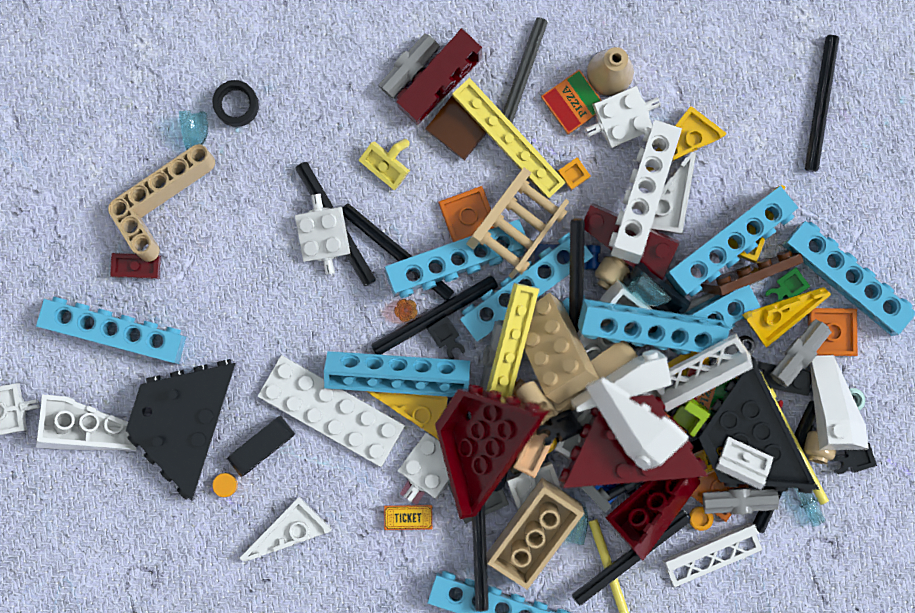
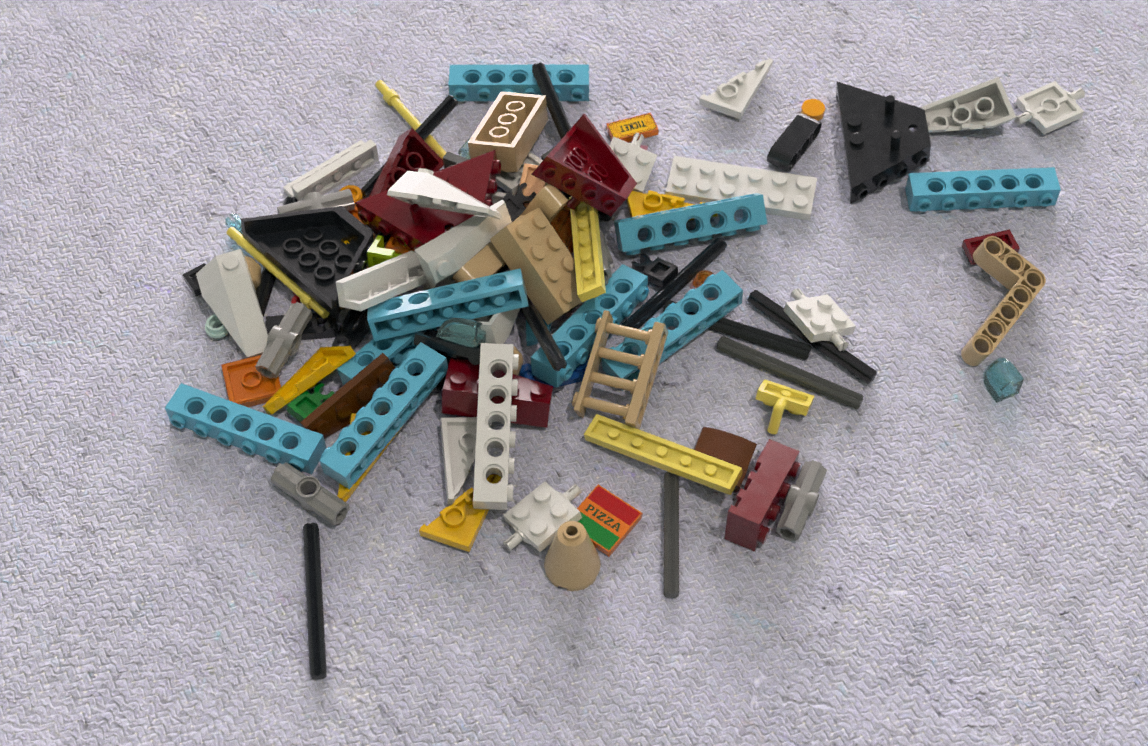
camera: 160 degrees right, 30 degrees down
black tyre [212,80,259,127] -> none
orange tile [438,186,495,242] -> none
light orange plate [558,157,591,191] -> none
white plate [716,437,773,489] -> none
none -> light grey piece [270,462,350,525]
none -> dark grey axle [717,336,864,409]

